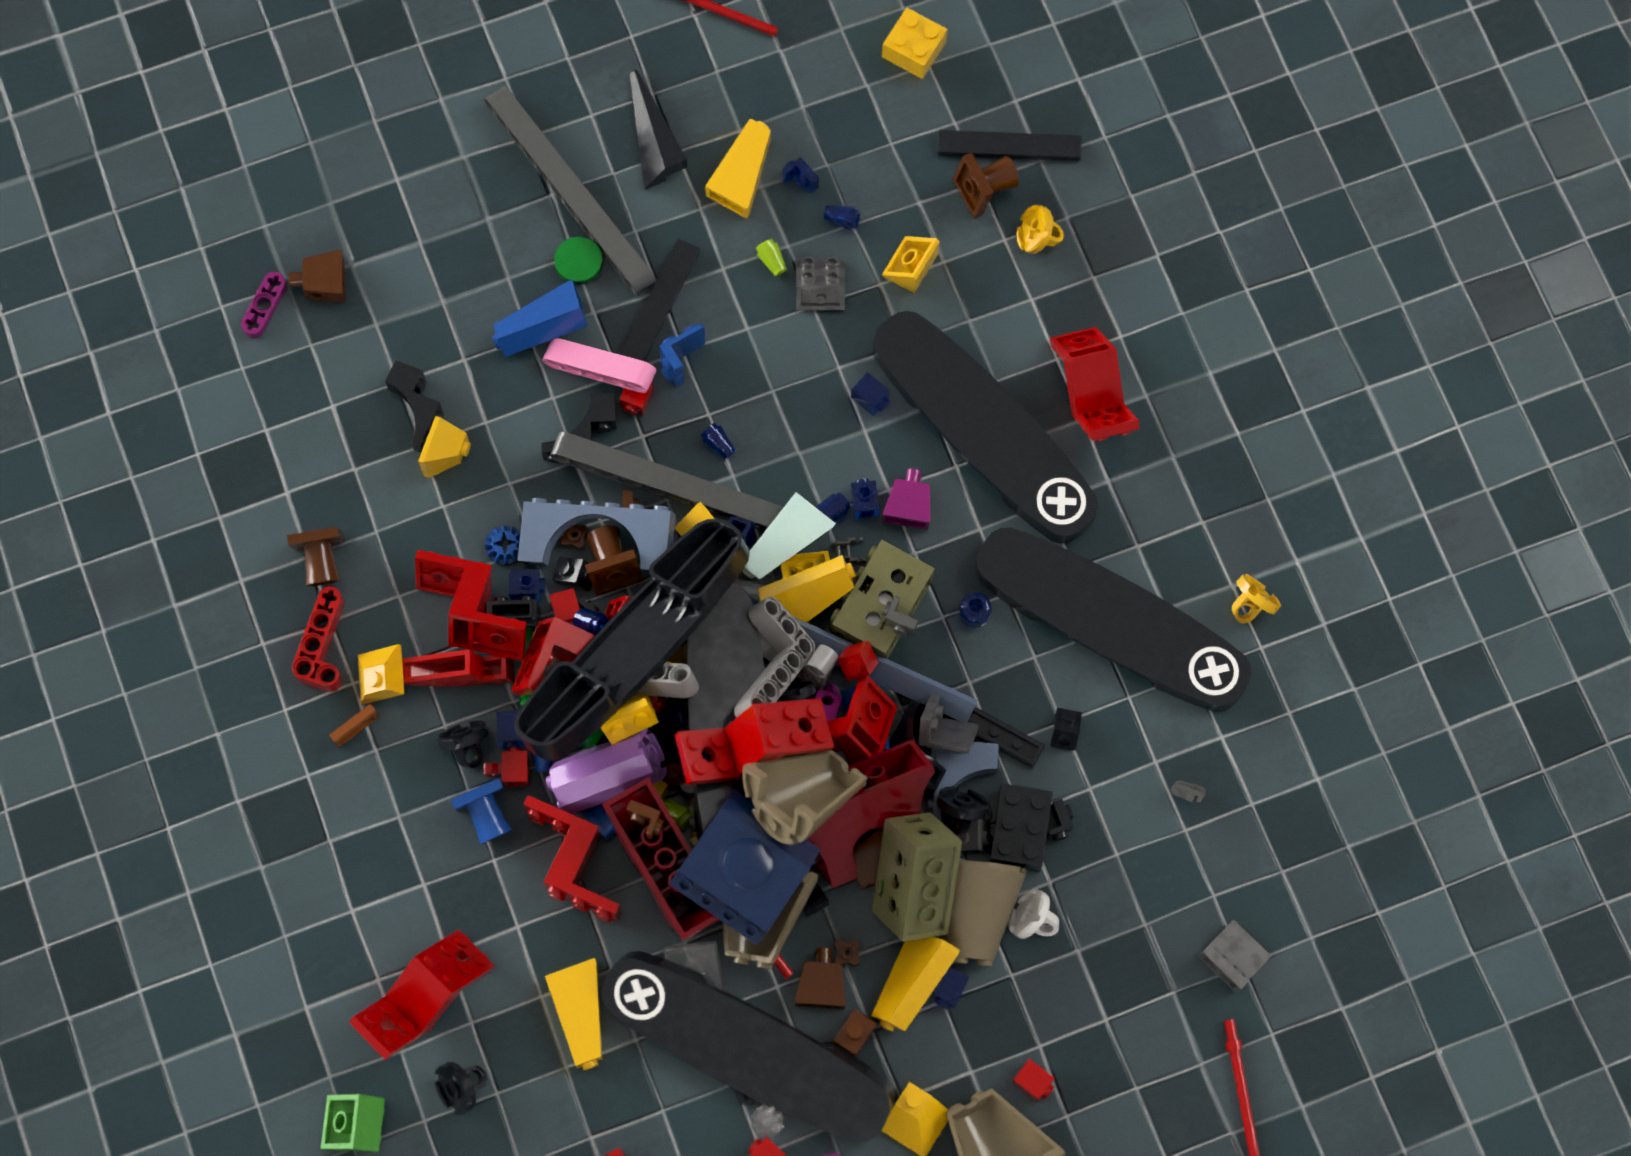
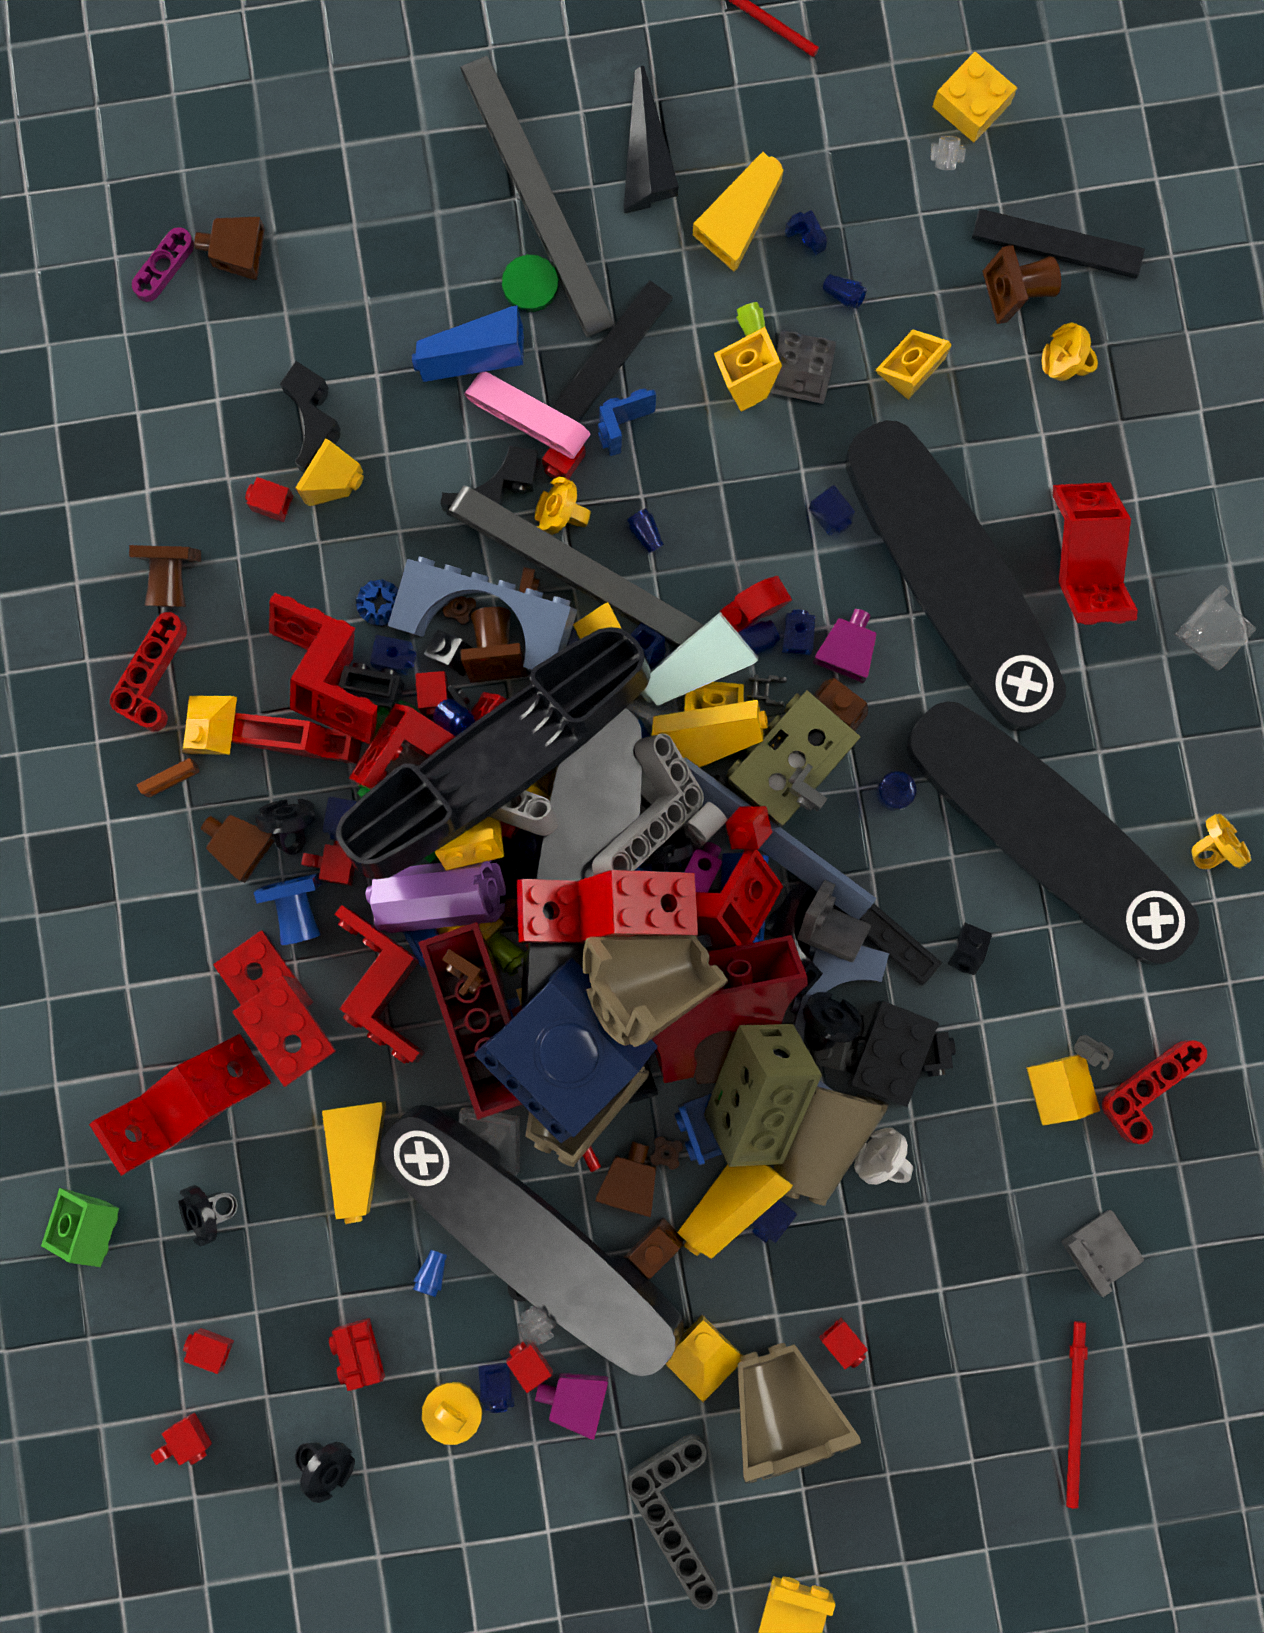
camera: 15 degrees right, 10 degrees up
none -> reddish brown torso [201,815,275,883]
none -> red bracket [213,930,336,1087]
none -> red brick [245,477,294,522]
none -> blue cone [413,1250,447,1297]
none -> yellow tile [535,476,591,535]
none -> blue bracket [674,1094,723,1165]
none -> yellow slope [714,327,782,412]
none -> red brick [720,576,792,634]
none -> reddish brown torso [813,678,868,731]
none -> clear gear [930,135,966,170]
none -> yellow slope [1026,1054,1100,1126]
none -> red beam [1102,1040,1207,1144]
none -> clear bracket [1175,584,1256,671]

